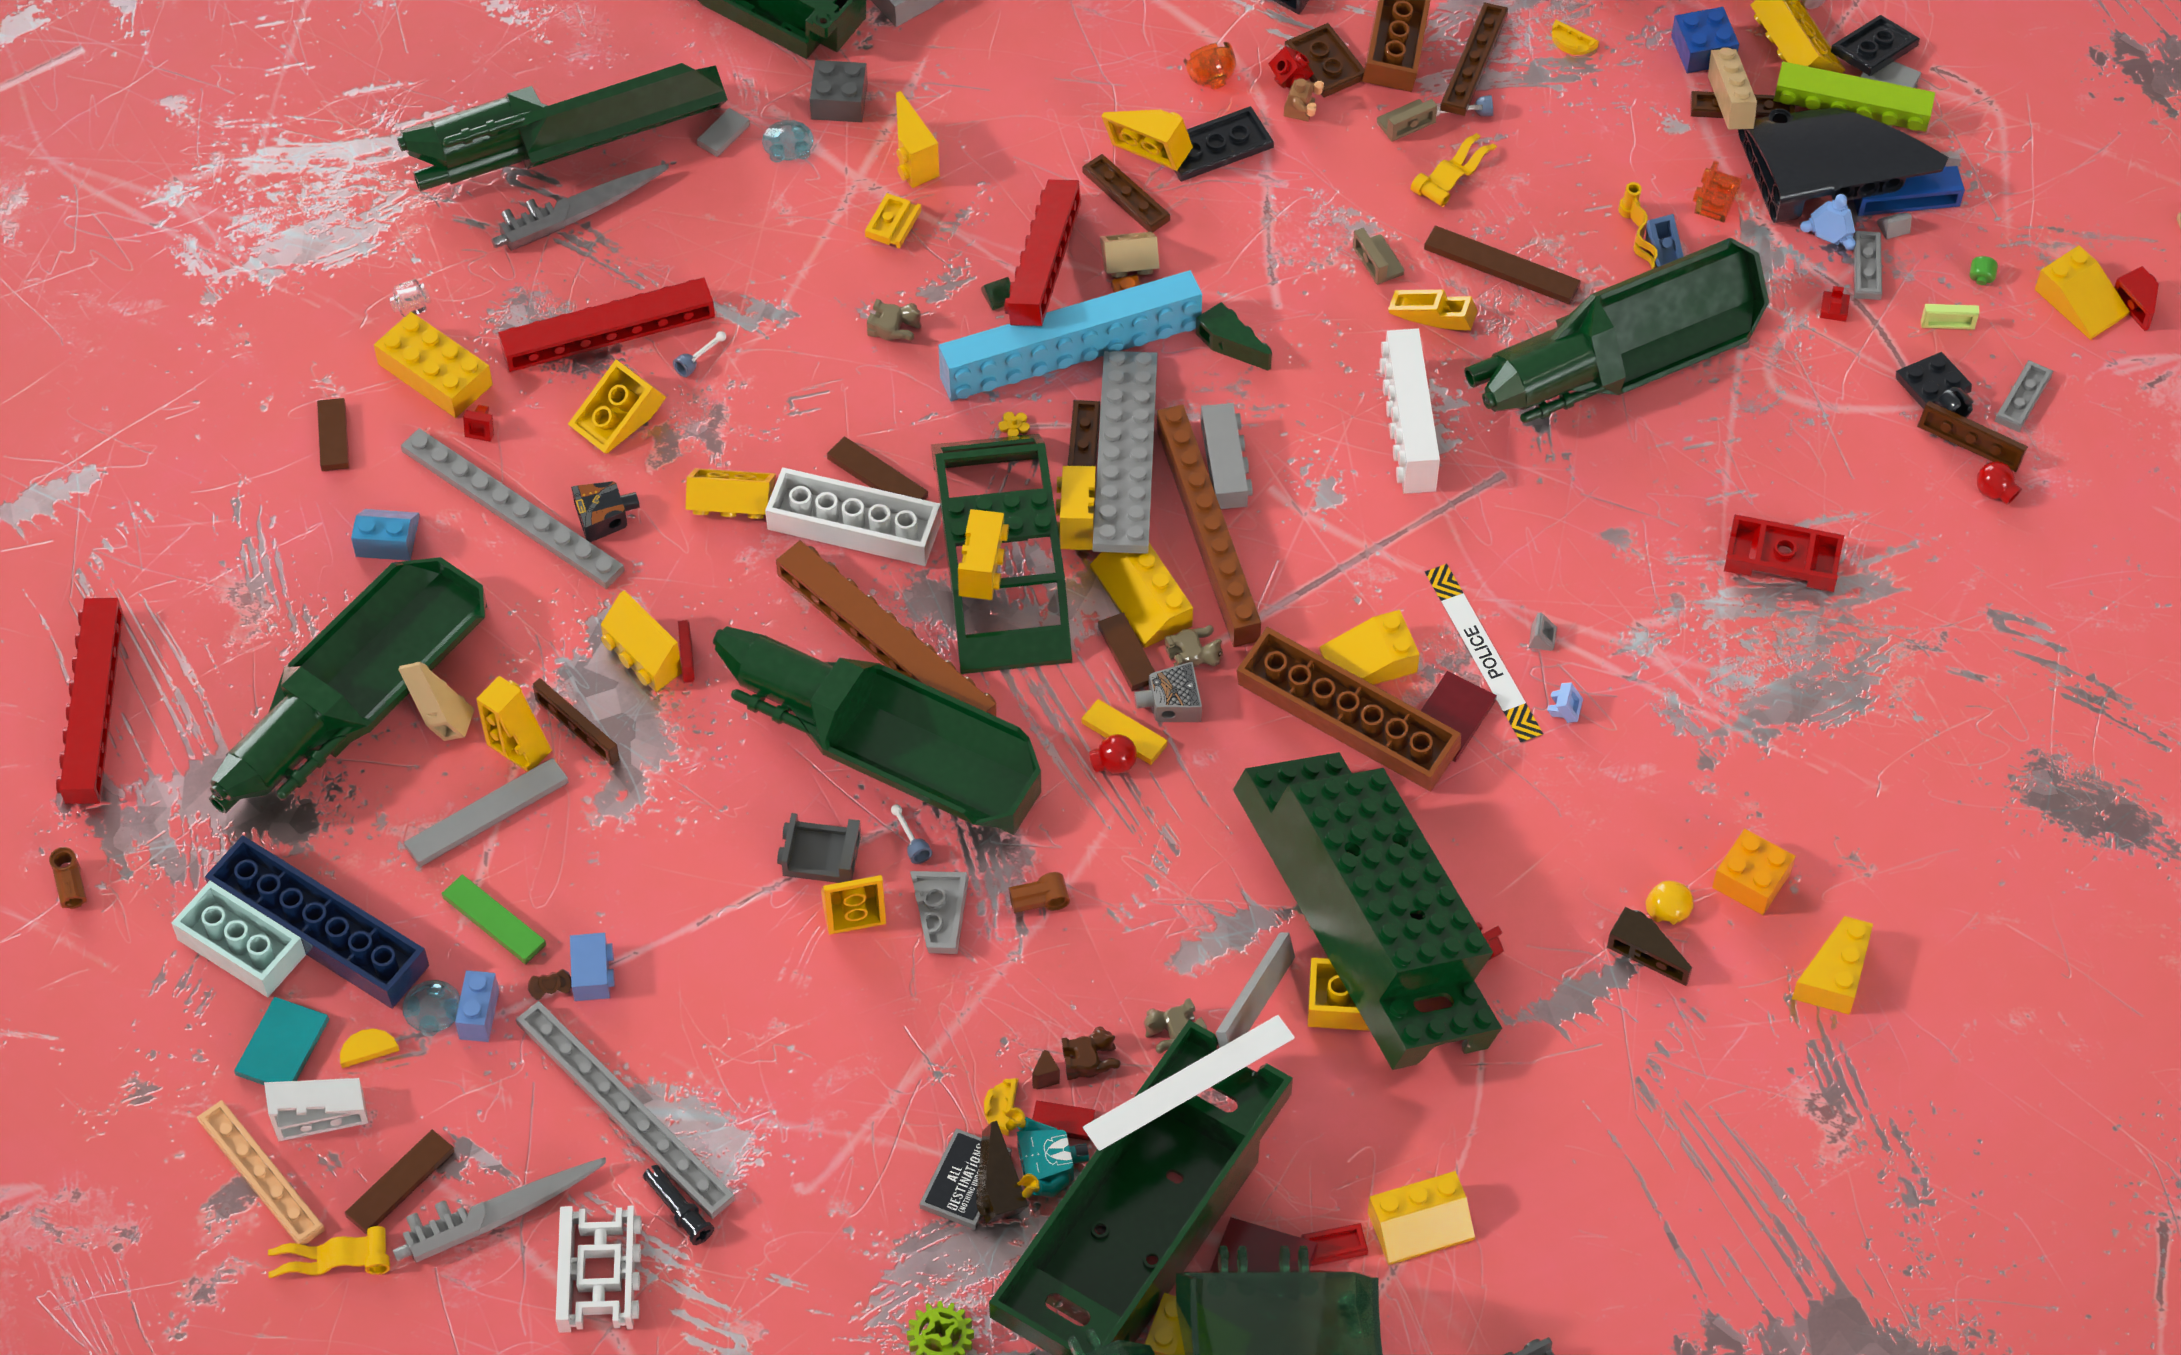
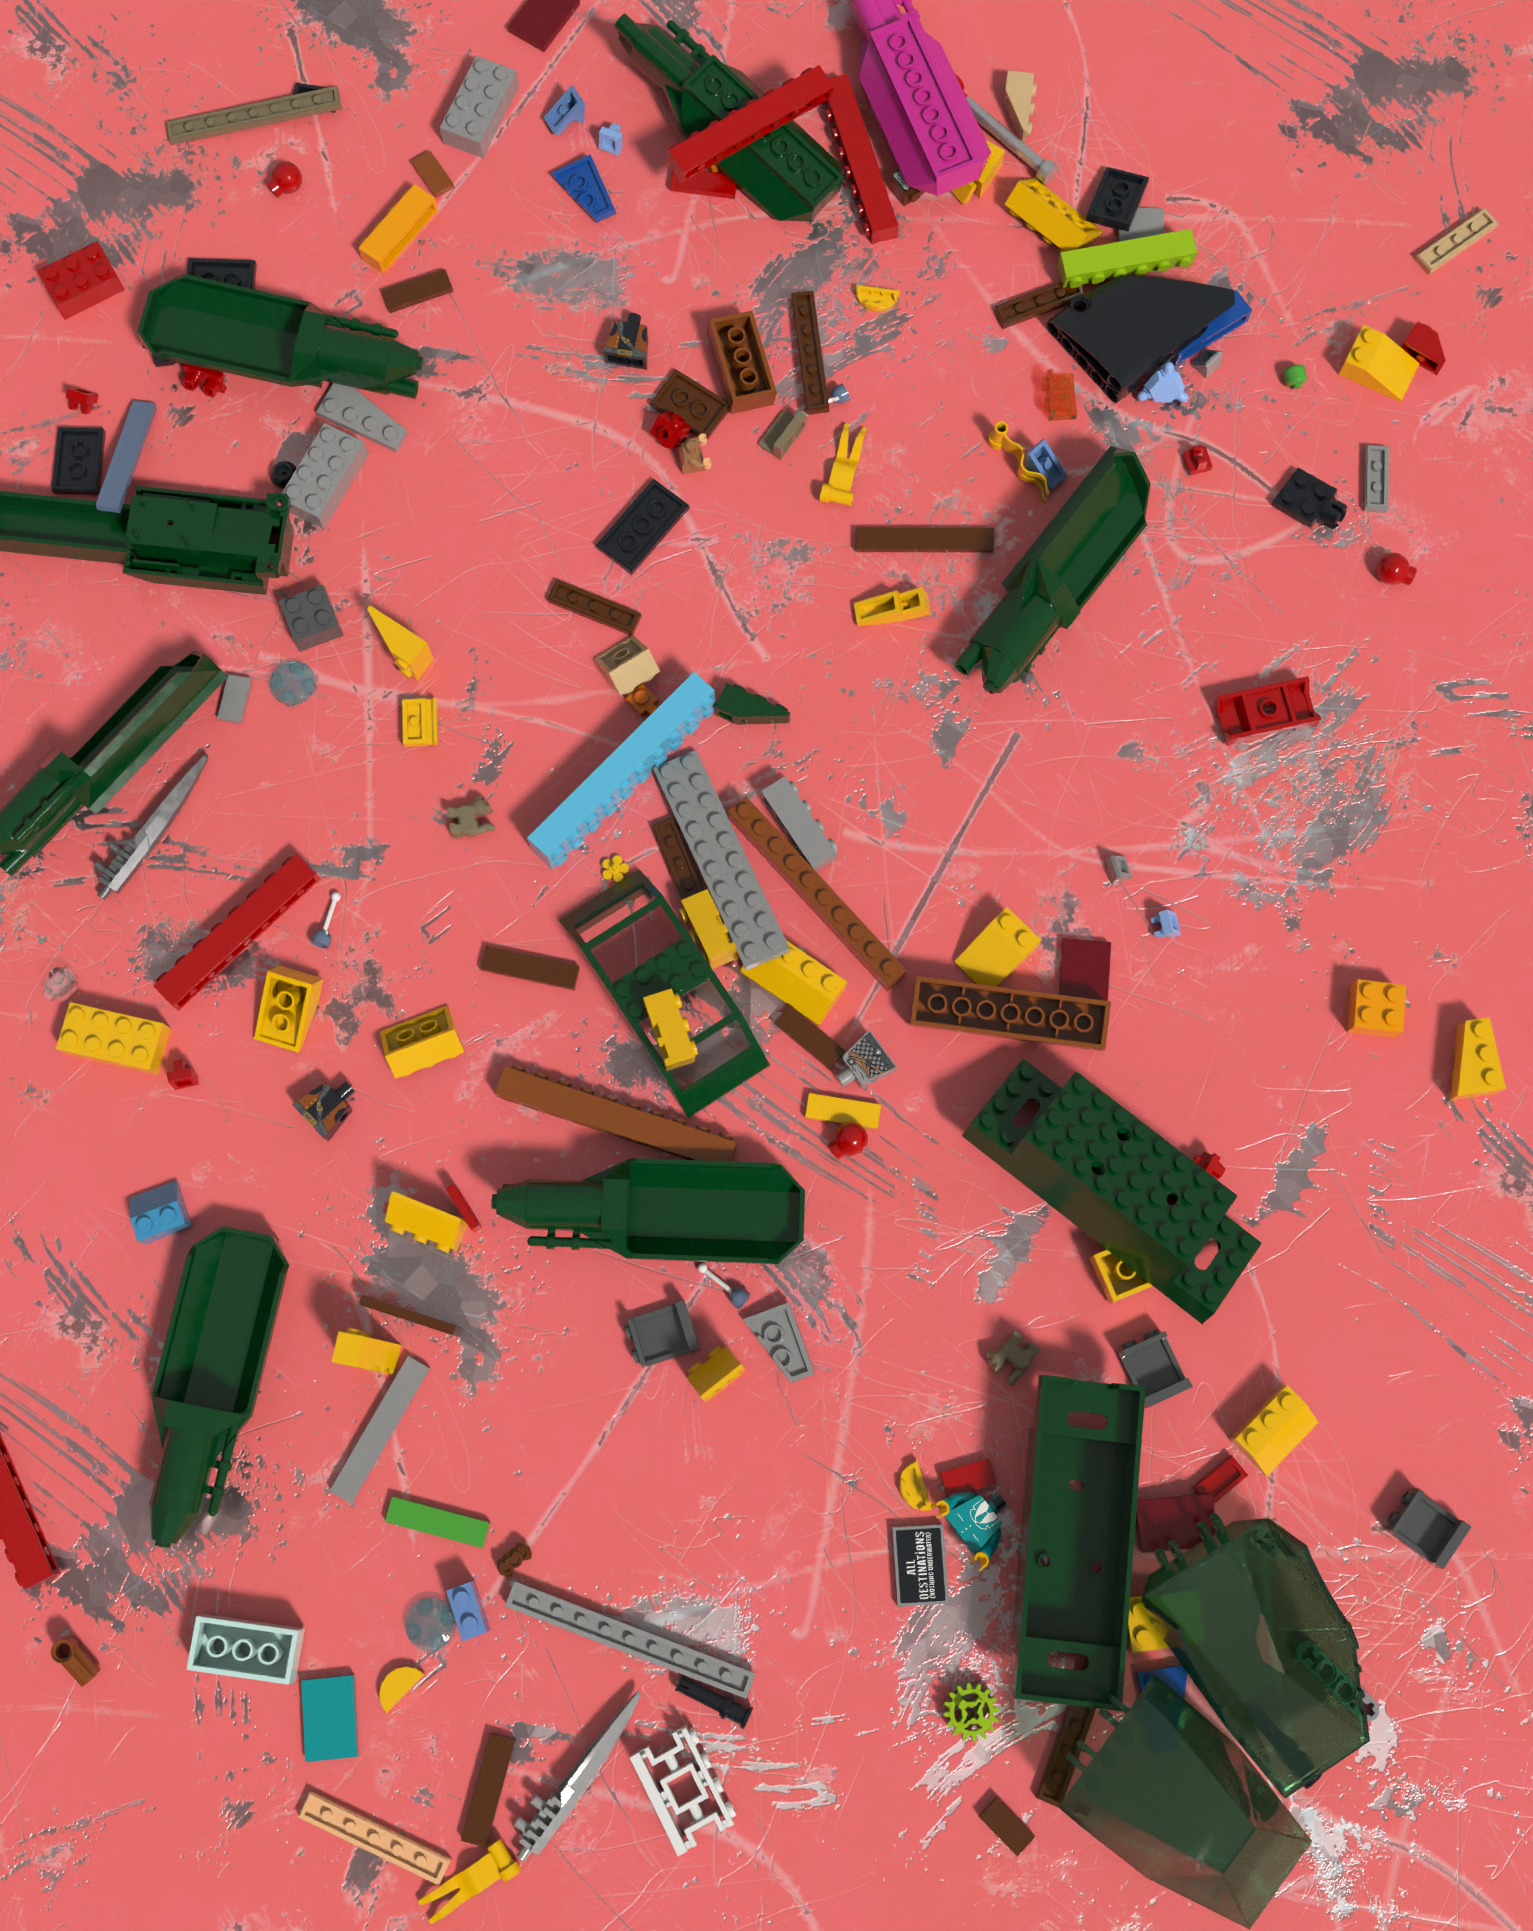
camera: 25 degrees left, 20 degrees up
dark blue brick [205,835,429,1009] -> none
white wedge [264,1078,368,1142] -> none
reddish brown tile [317,398,349,471] -> none
tan slope [399,662,475,741] -> none
light grey plate [401,428,625,589] -> none
medium blue brick [570,933,615,1001] -> none
white brick [765,467,941,566] -> none
dark brown slope [976,1121,1029,1224] -> none
clear green slope [981,277,1011,311] -> none
red brick [1004,179,1081,326] -> none
dark orange piece [1009,872,1070,913] -> none
reddish brown slope [1032,1050,1060,1090] -> none
reddish brown animal [1061,1026,1121,1080] -> none
white sticker [1083,1015,1295,1151] -> none
yellow slope [1101,109,1193,171] -> none
dark tan animal [1165,625,1223,667] -> none
clear orange cylinder [1184,42,1236,89] -> none
light grey tile [1216,932,1295,1048] -> none
dark tan panel [1353,227,1404,285] -> none
white brick [1379,328,1440,494] -> none
sticker [1425,564,1543,742] -> none
dark brown slope [1607,907,1692,986] -> none
yellow hair [1645,881,1694,925] -> none
blue brick [1671,7,1739,73] -> none
tan brick [1708,48,1757,130] -> none
light grey tile [1853,231,1882,300] -> none
reddish brown tile [1917,401,2028,472] -> none
yellowish green tile [1921,304,1980,330] -> none
none -> dark grey panel [1117,1329,1193,1408]

